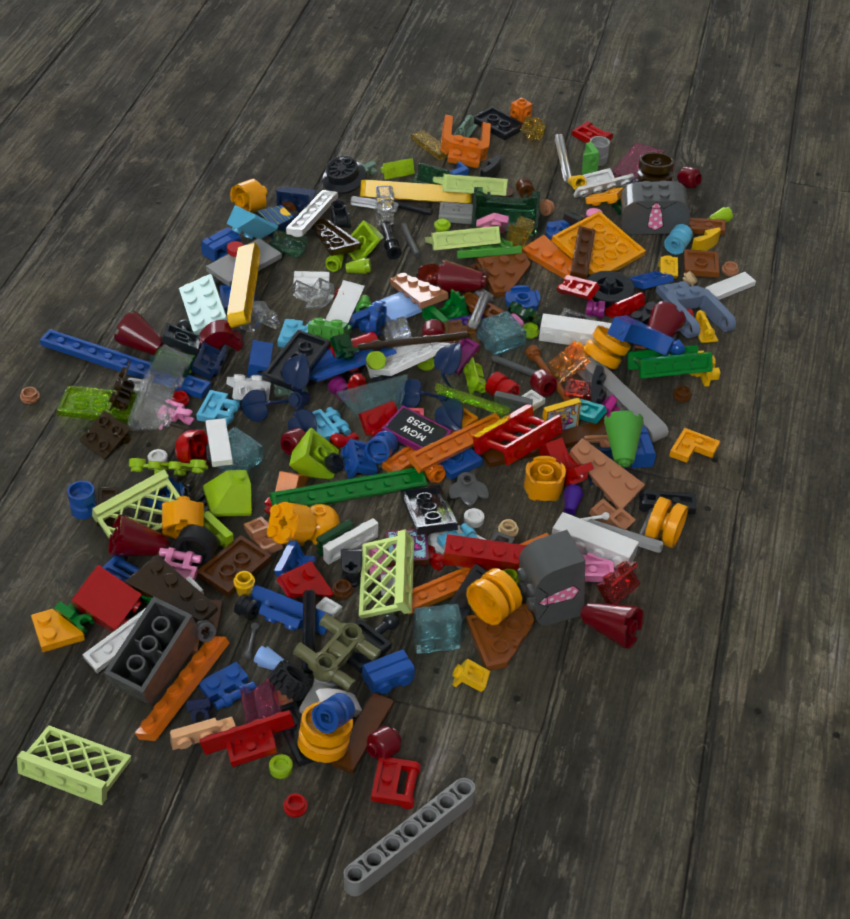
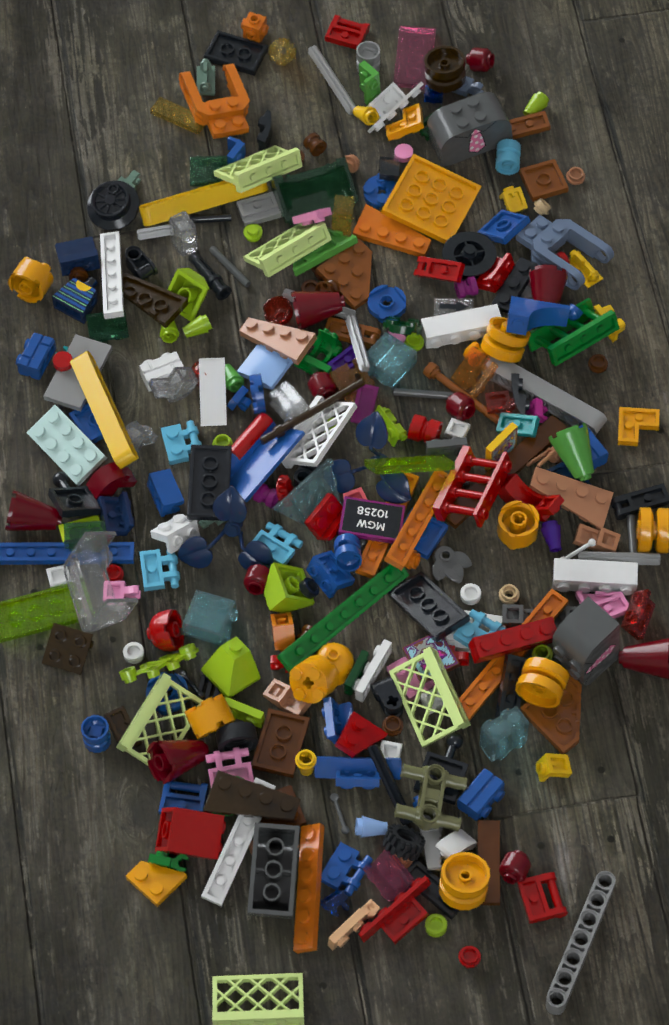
camera: 20 degrees left, 15 degrees up
dark brown hinge [108,361,135,411] -> none
dark grey bush [196,620,216,642] -> none
white tile [206,418,233,467] -> none
medium azure slope [227,205,279,239] -> none
black wheel [234,594,261,621] -> none
bright green plate [308,318,352,341] -> none
blue wheel [311,693,355,733] -> none
dark green bracket [330,334,360,360] -> none
red arm [330,432,359,448] -> none
lime tile [366,351,386,370] -> none
lime hinge [380,158,415,180] -> none
reddish brown tile [570,226,595,280] -> none
yellow slope [691,227,721,251] -> none
white tile [705,272,756,300] -> none

